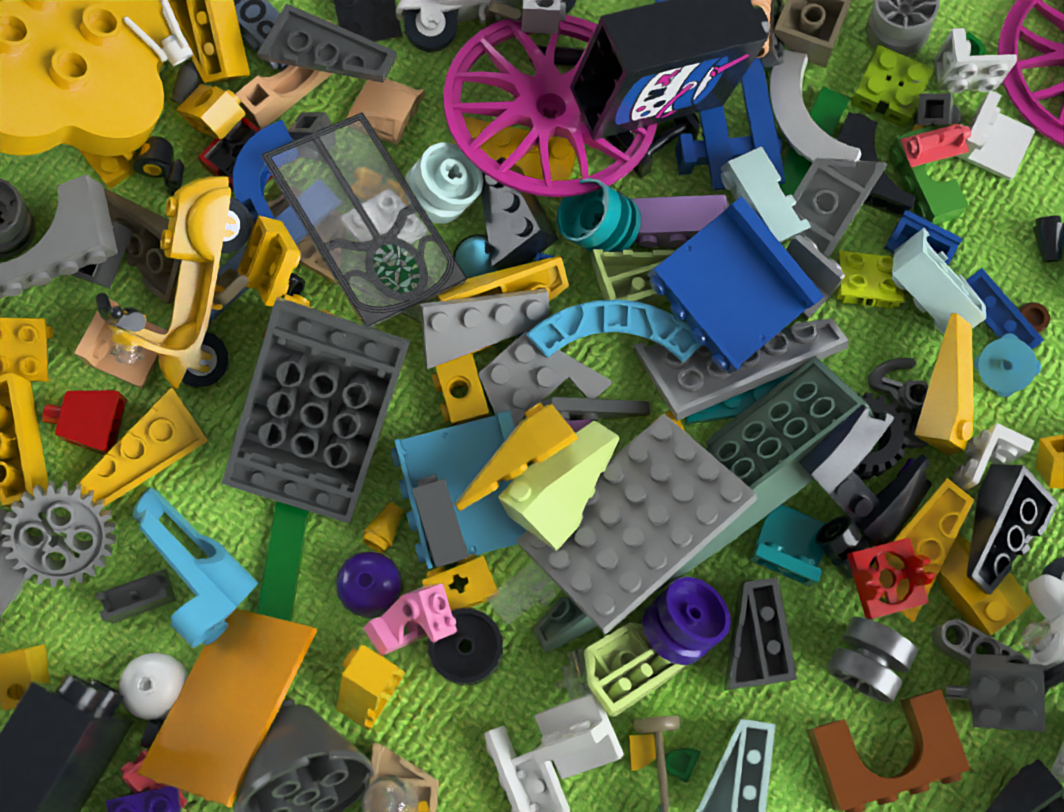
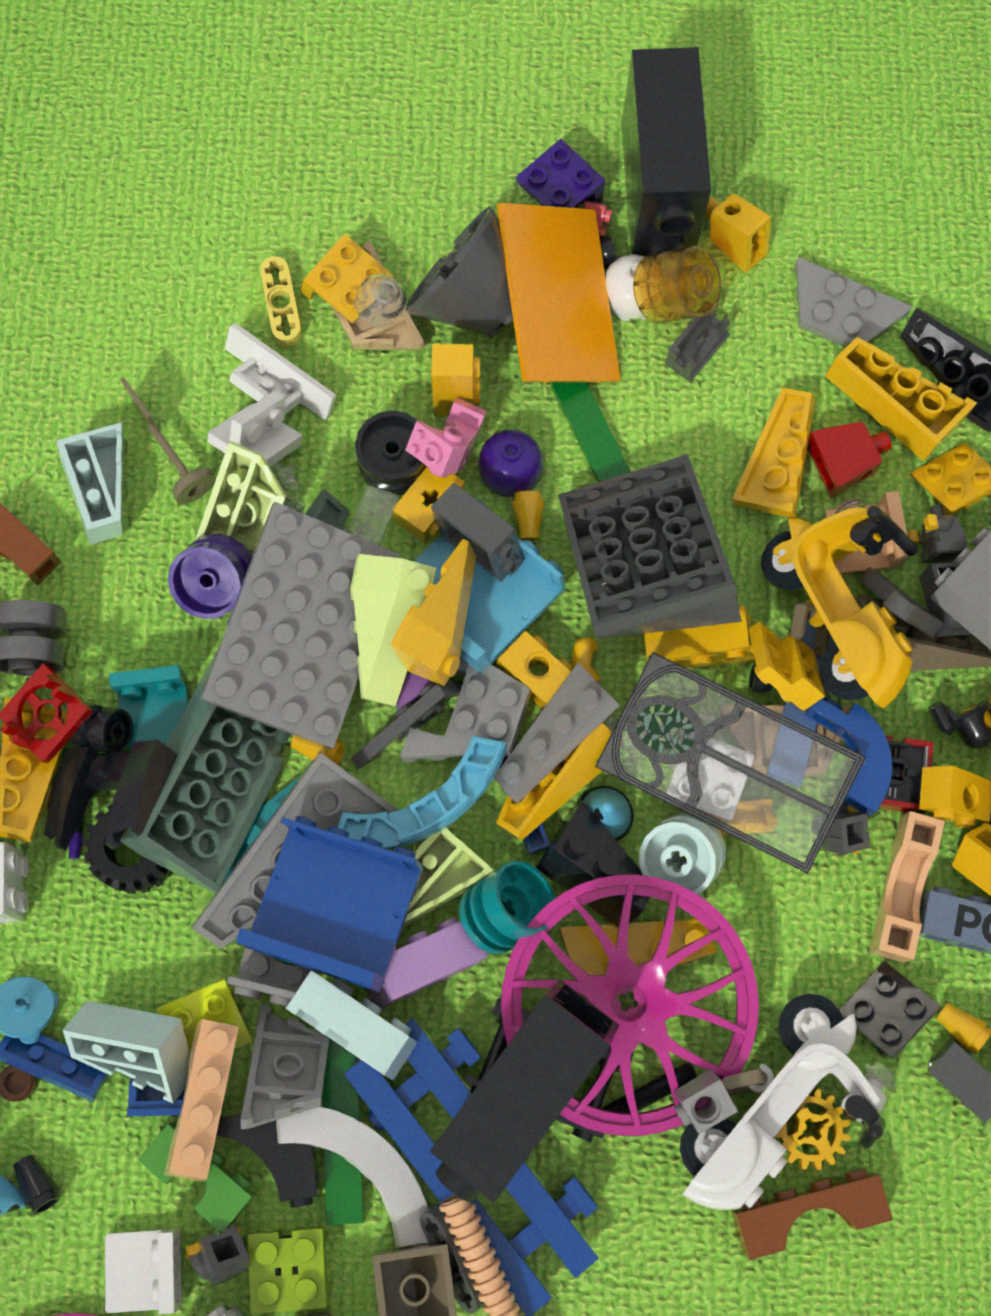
camera: 150 degrees right, 0 degrees up
light grey gear [1,481,116,588] -> none
medium azure panel [133,487,258,648] -> none
dark grey wing [257,3,397,83] -> none
light nougat slope [346,78,425,145] -> none
yellow tile [628,734,663,771] -> none
green tile [656,748,701,783] -> none
dark grey wedge [724,577,797,691] -> none
dark grey piece [868,357,930,449] -> none
coral hinge [900,124,971,168] -> none
yellow wedge [914,313,974,455] -> none
none -> light nougat arch [164,1019,239,1181]
none -> yellow arm [571,637,602,683]
none -> clear yellow wheel [633,246,721,324]
none -> dark grey beam [859,566,944,637]
none -> dark grey piece [907,505,967,563]

